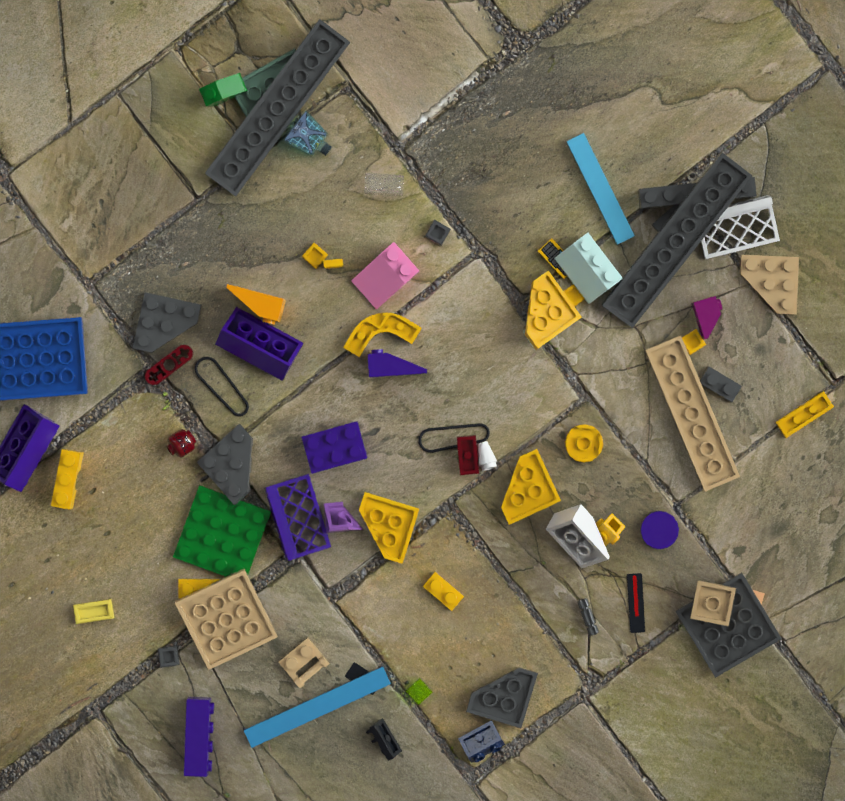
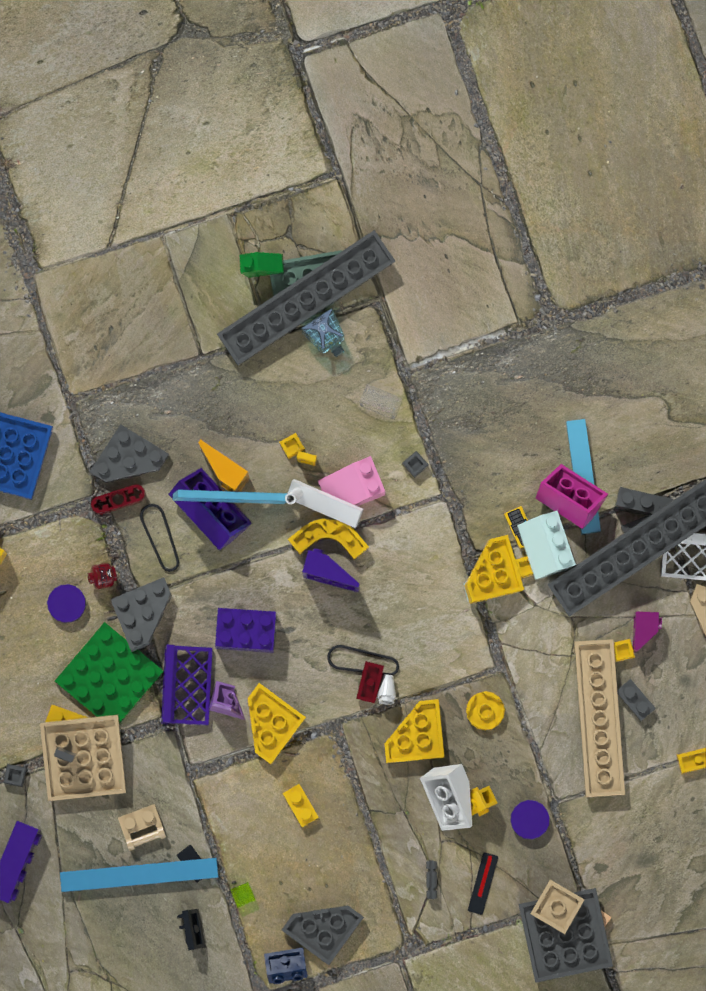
camera: 15 degrees right, 10 degrees down
none -> dark purple tile [47,584,86,623]
none -> dark grey tile [54,747,76,763]
none -> medium azure tile [173,490,288,504]
none -> white piece [285,479,363,528]
none -> dark pink slope [535,464,608,529]

